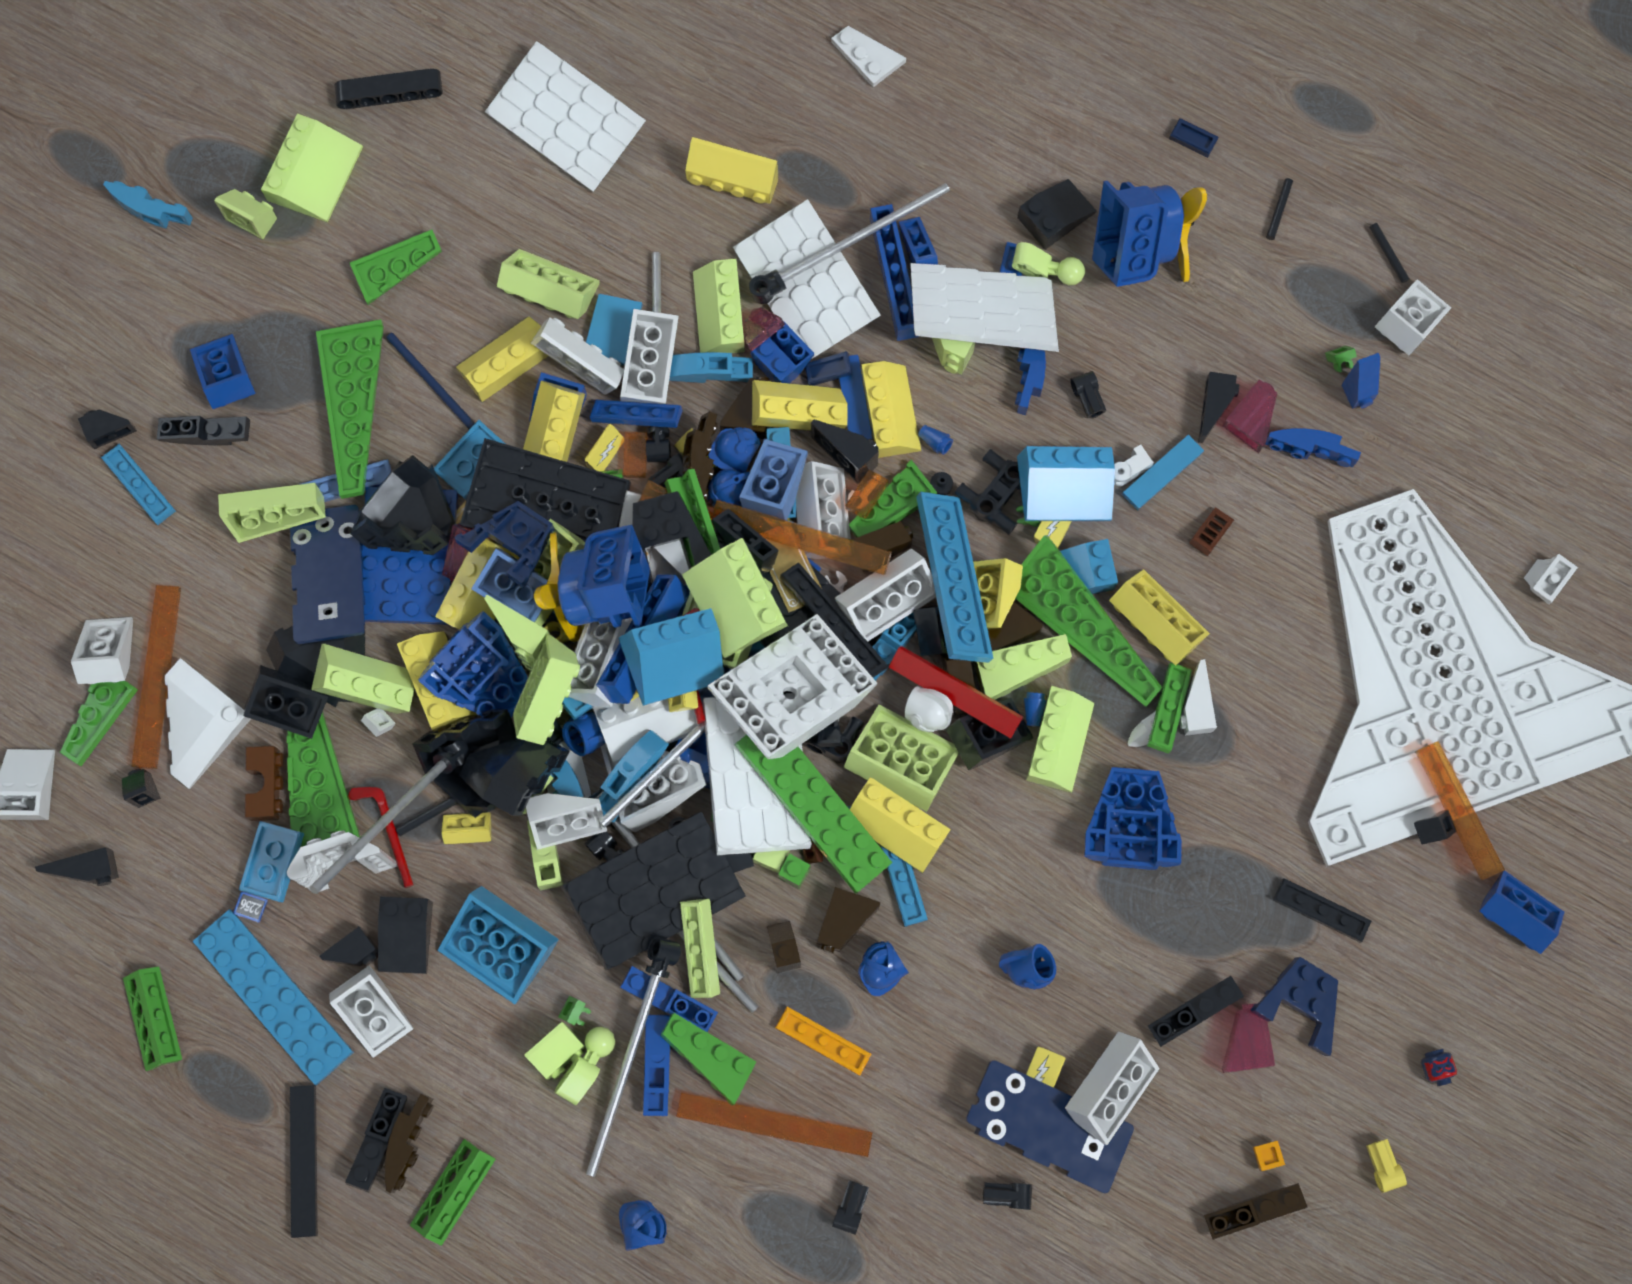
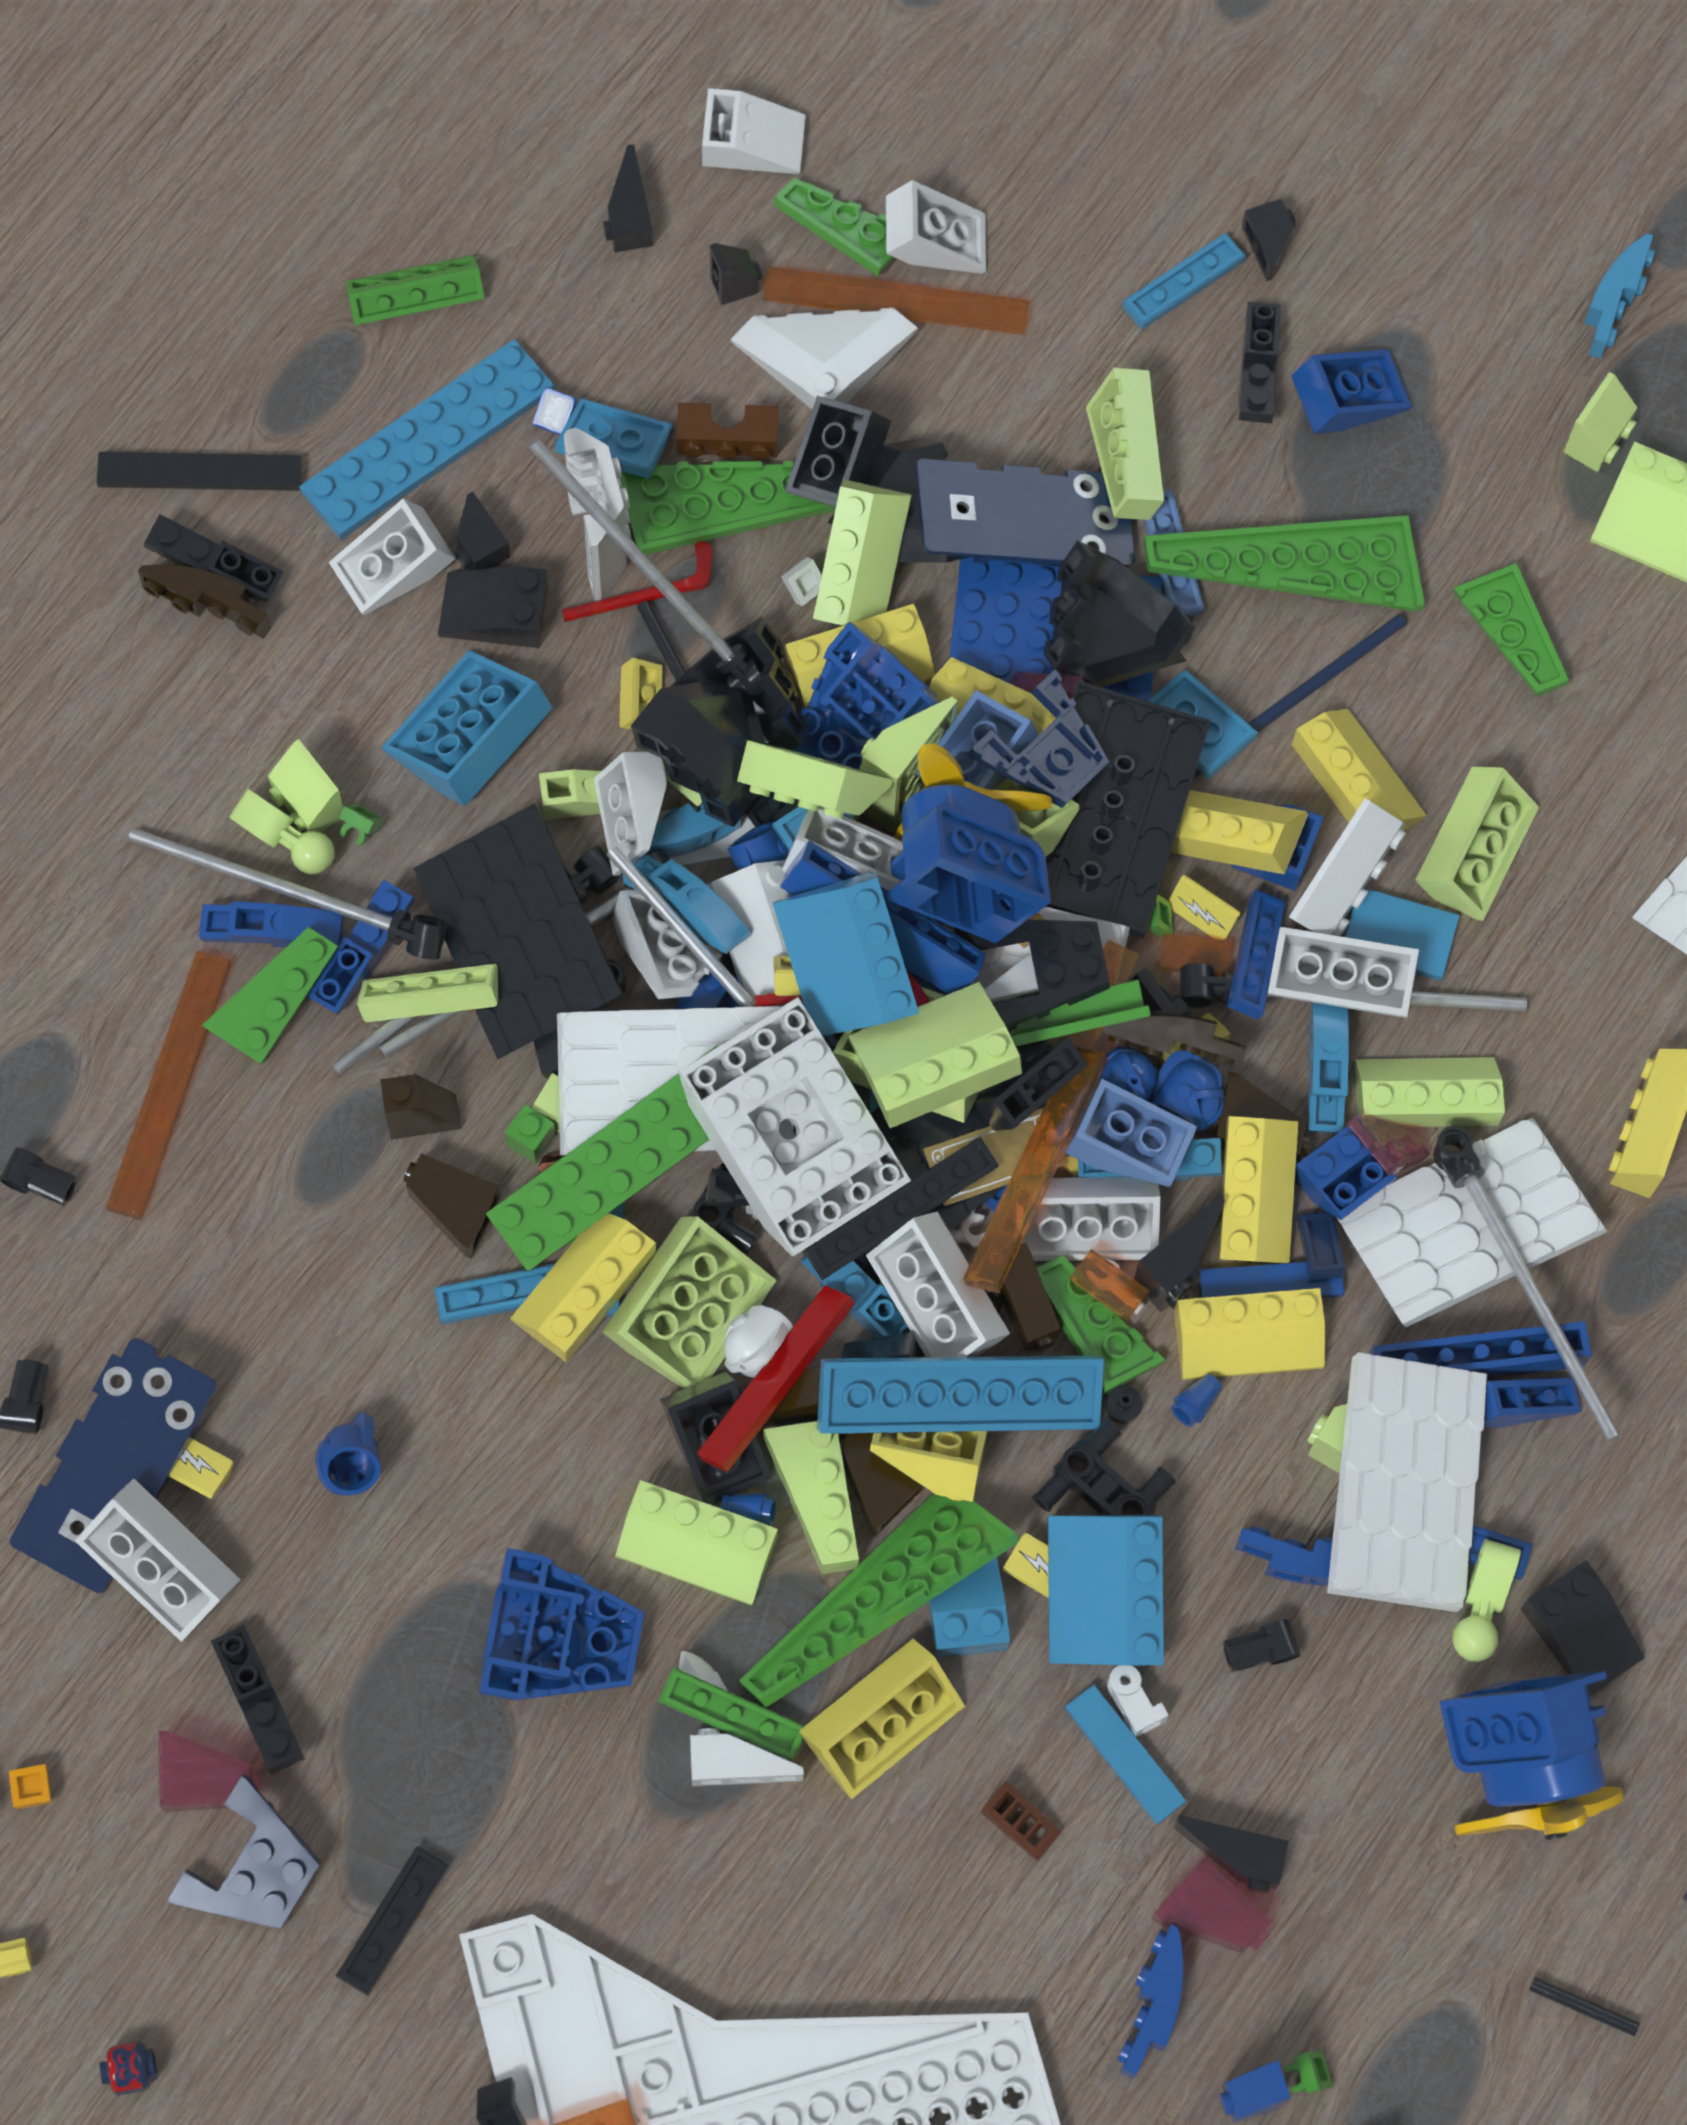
camera: 90 degrees right, 5 degrees down
bright green fence [410,1139,496,1246] -> none
blue helmet [619,1200,667,1251] -> none
light orange tile [775,1007,872,1076] -> none
blue helmet [858,941,909,996] -> none

